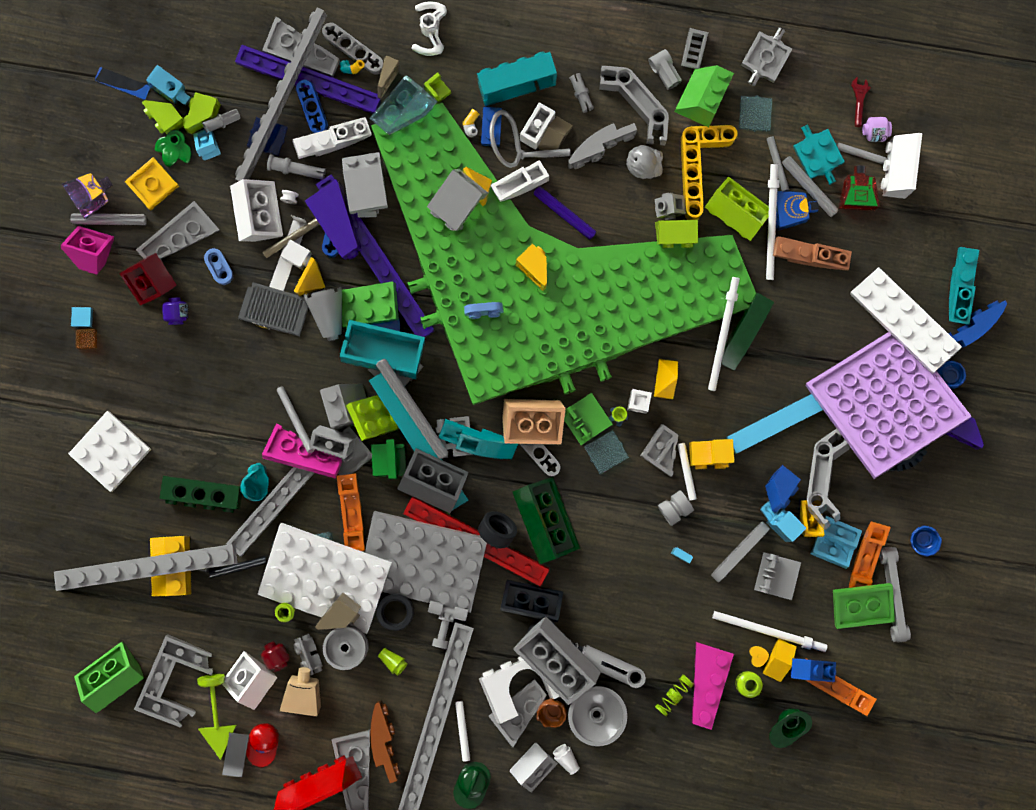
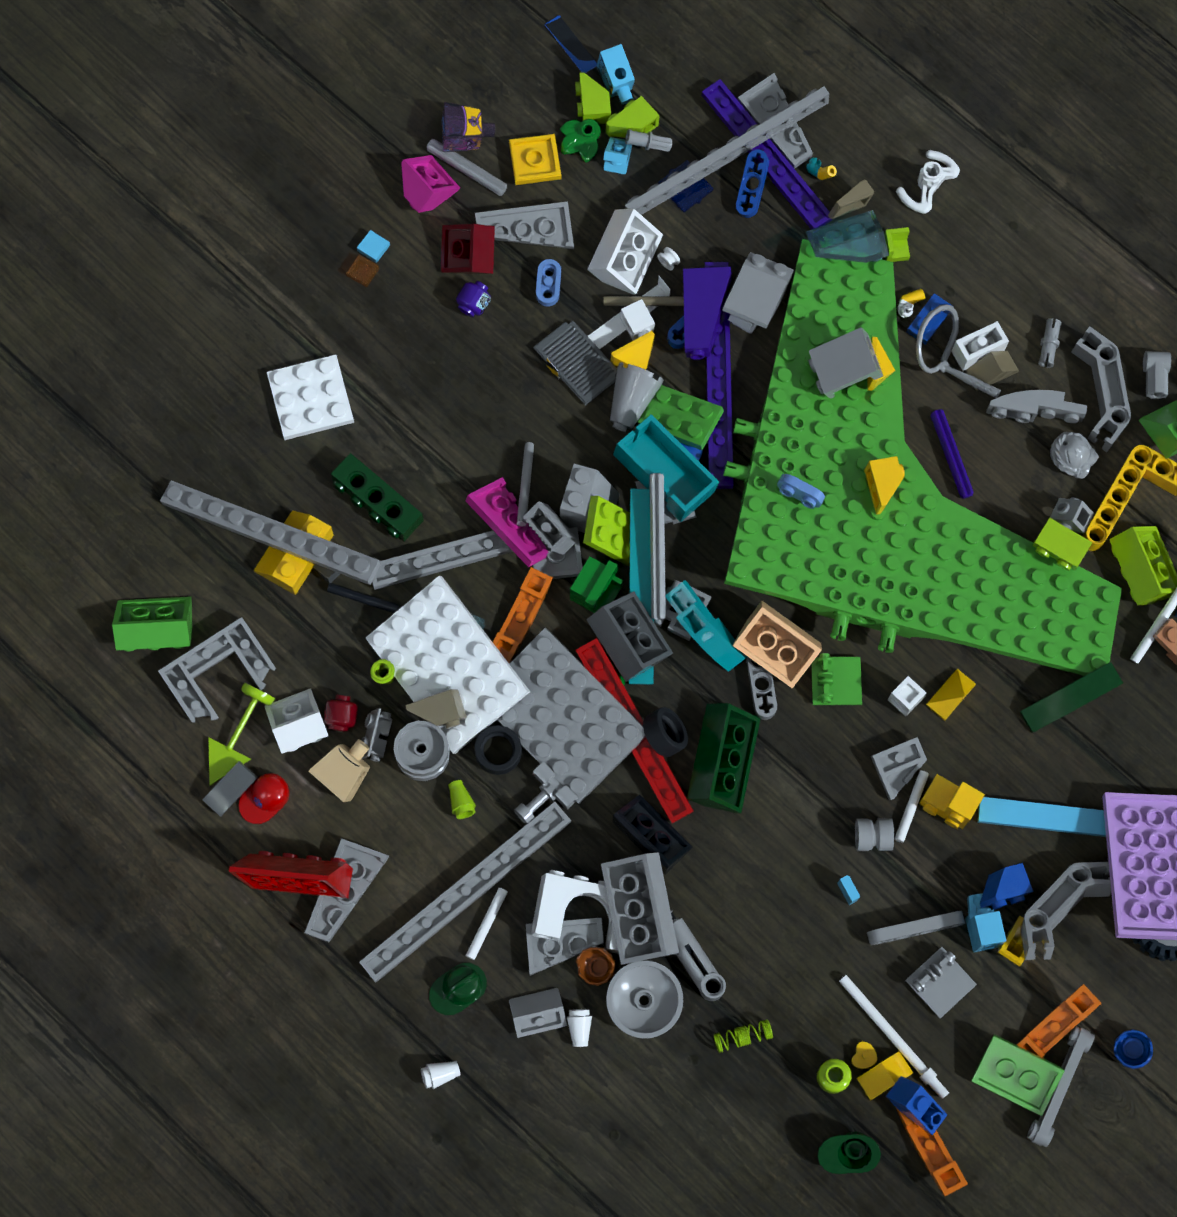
camera: 30 degrees right, 10 degrees down
teal hair [240,463,269,501] -> none
light grey pin [267,154,326,180] -> none
white slope [293,117,372,159] -> none
light grey beam [322,23,383,75] -> none
dark orange slope [371,700,401,783] -> none
teal piece [477,52,557,106] -> none
white slope [490,160,549,202] -> none
clear light blue piece [584,430,629,474] -> none
lime piece [609,406,628,426] -> none
dark pink wing [692,642,734,729] -> none
white bar [708,277,740,391] -> none
medium azure slope [810,516,862,569] -> none

